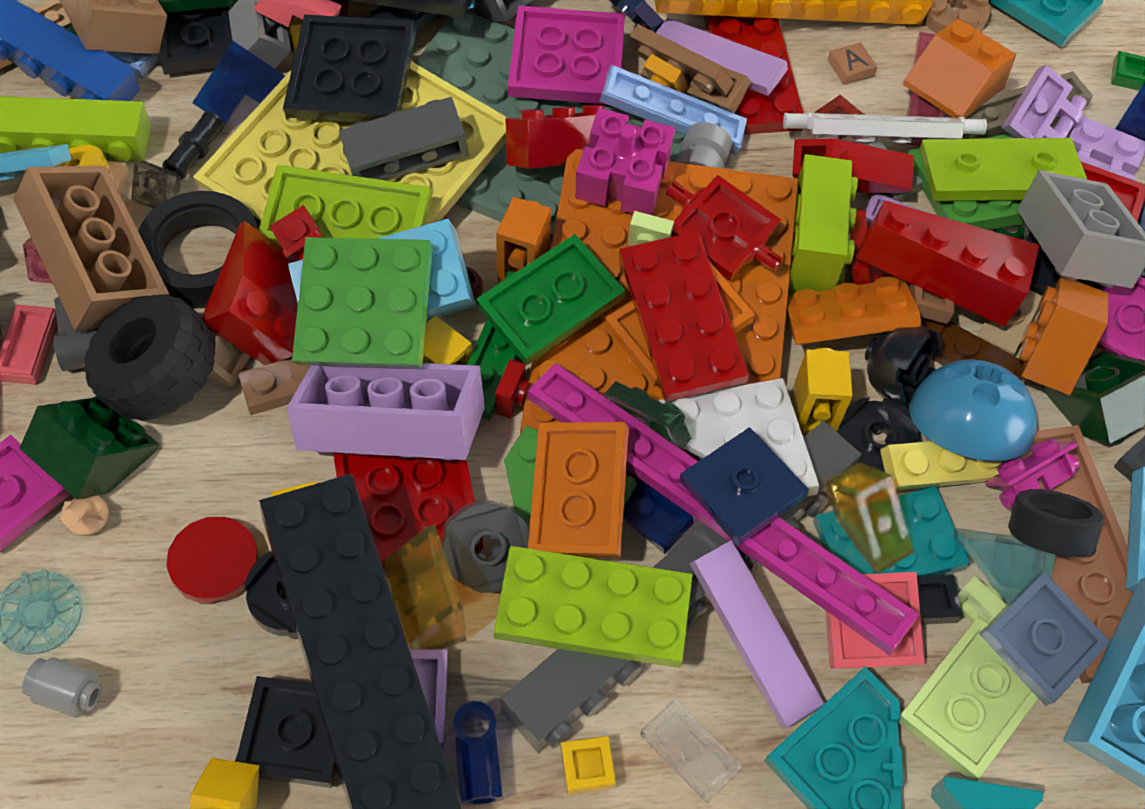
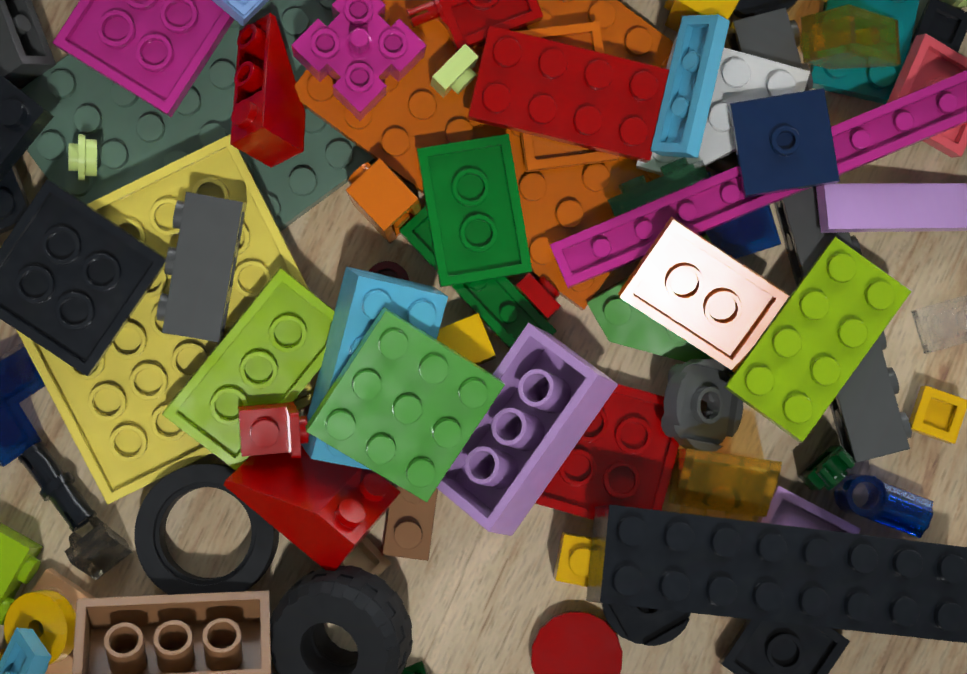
camera: 55 degrees left, 25 degrees up
none -> yellowish green plate [68,134,97,181]
none -> medium azure plate [651,14,730,158]
none -> dark green plate [798,445,855,491]

